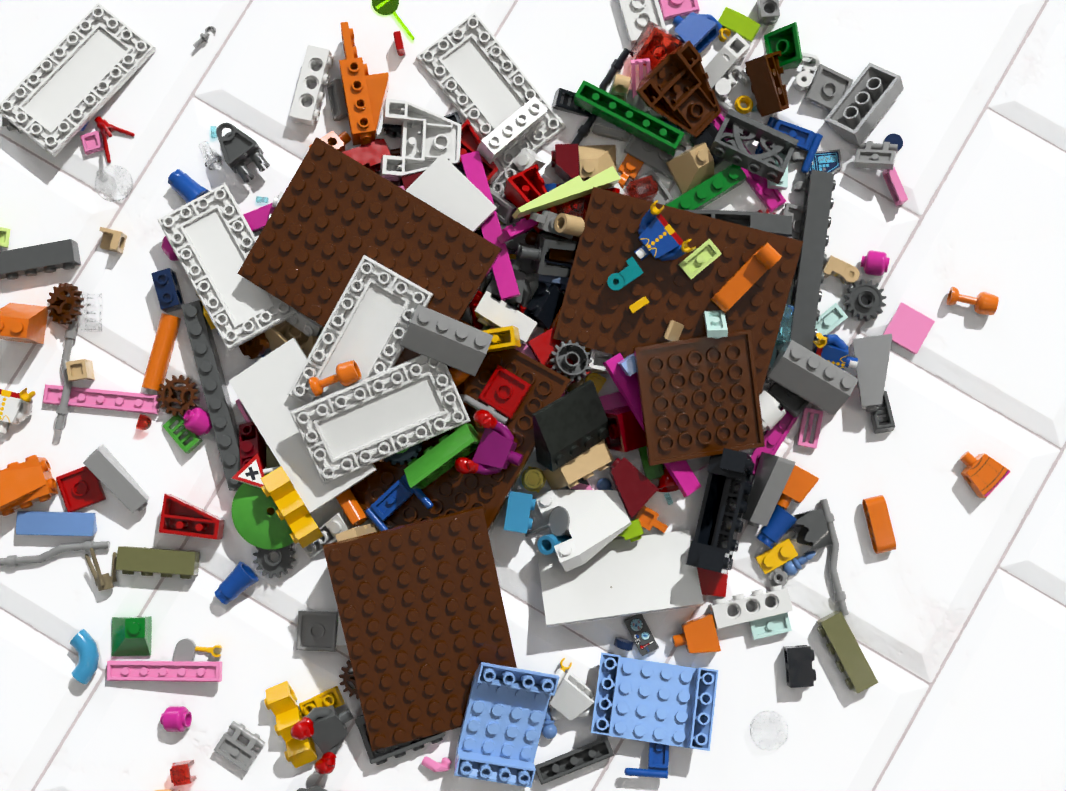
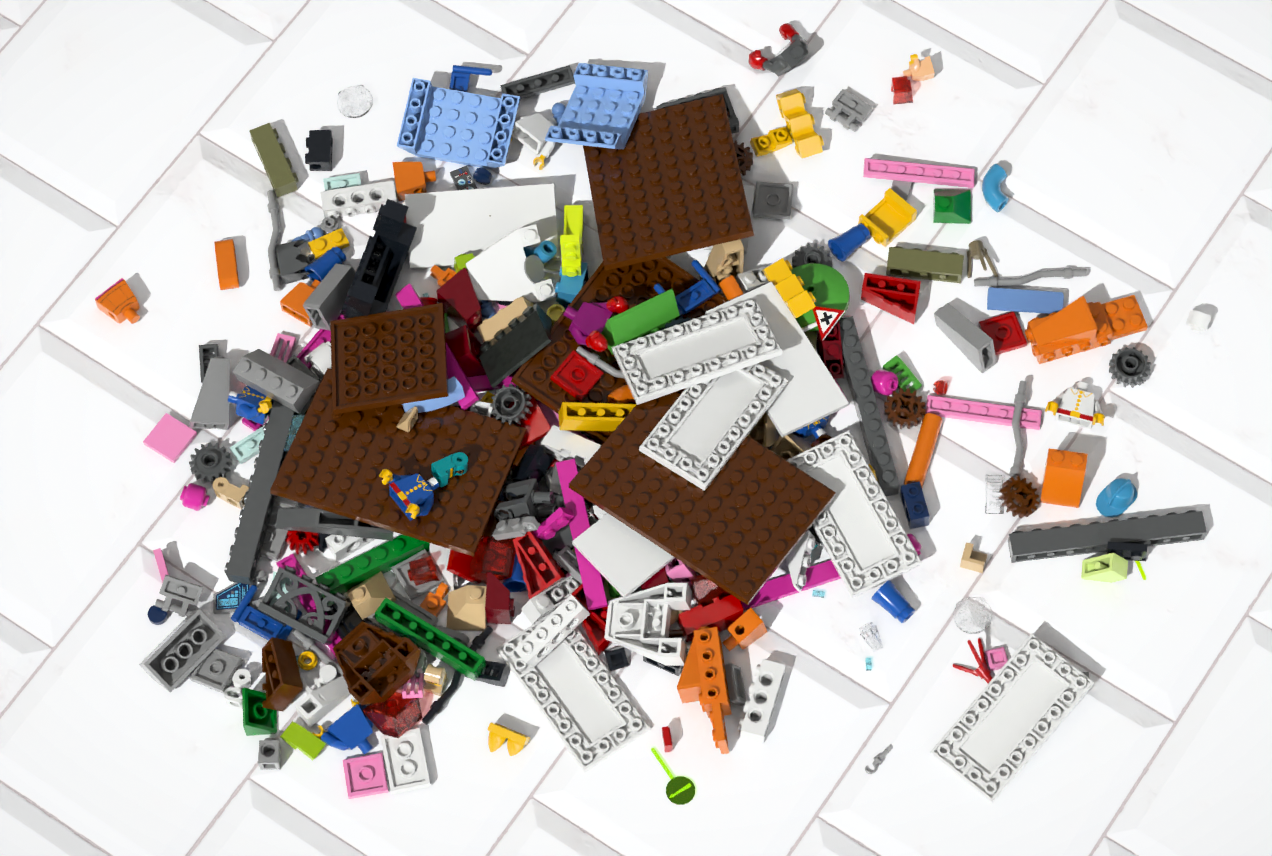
camera: 175 degrees left, 20 degrees down
tan panel [66,359,95,382] -> none
dark pink head [160,706,192,732] -> none
yellow hand [195,644,223,657] -> none
dark grey piece [216,122,270,183] -> none
dark grey torso [290,705,354,774] -> none
orange piece [309,360,362,397] -> none
light grey slope [400,304,493,376] -> none
bright pink arm [421,756,452,772] -> none
yellowish green slope [512,166,621,219] -> none
tan brick [554,213,585,236] -> none
yellow tile [629,296,649,314] -> none
yellowish green plate [678,239,722,280] -> none
light aqua plate [704,310,728,339] -> none
orange beam [711,242,782,313] -> none
orange piece [947,286,999,315] -> none
none -> yellow tile [487,722,531,756]
none -> neon yellow arch [560,205,583,277]
none -> yellow panel [858,188,917,248]

